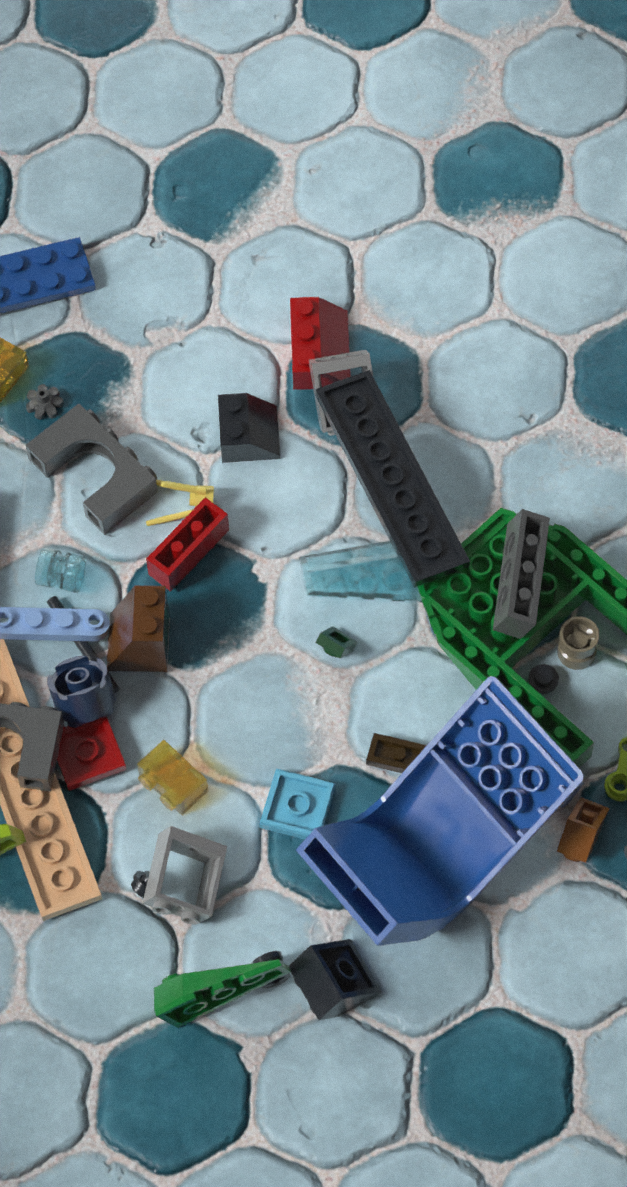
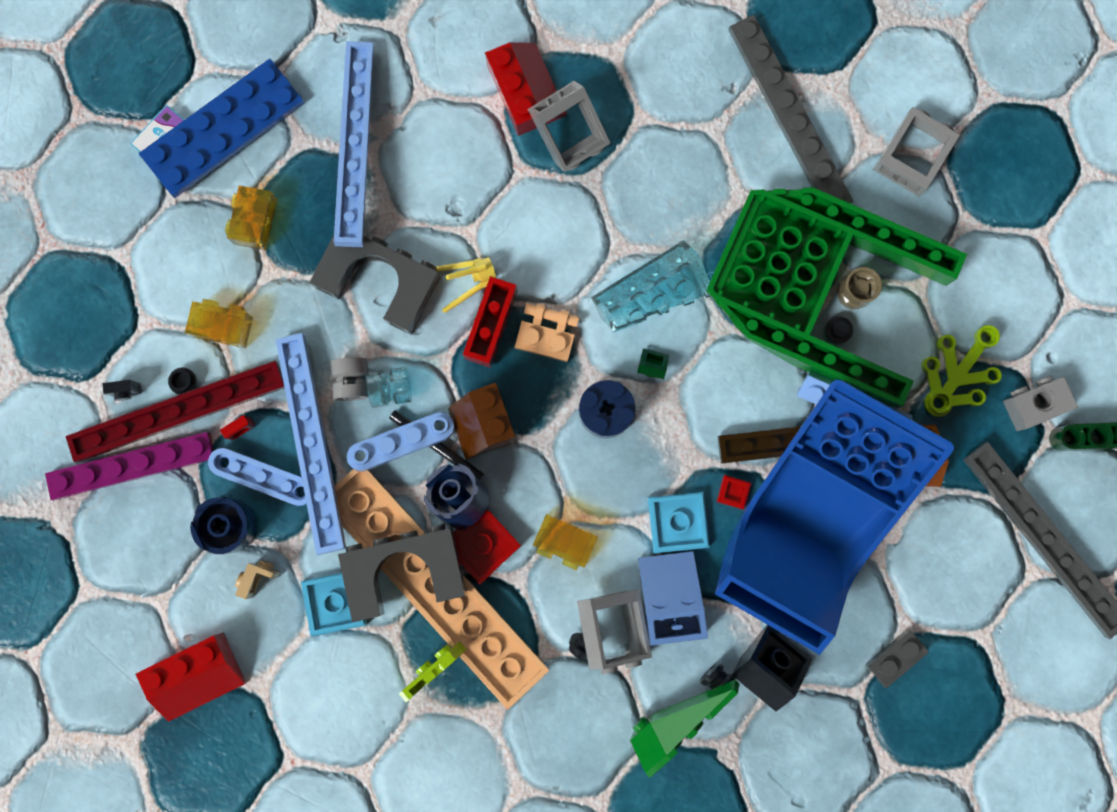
camera: 20 degrees left, 20 degrees up
dark grey plant [26,384,64,420] -> none
black slope [218,393,280,463] -> none
black plate [315,370,470,588] -> none
dark grey brick [493,509,550,639] -> none
none -> light grey wheel [331,357,370,401]
none -> light blue plate [334,41,374,247]
none -> light nougat plate [515,303,579,362]
none -> dark blue brick [579,380,635,439]
none -> medium blue slope [638,551,708,646]
none -> red tile [716,475,751,510]
none -> dark grey plate [728,15,853,204]
none -> dark grey plate [865,629,929,688]

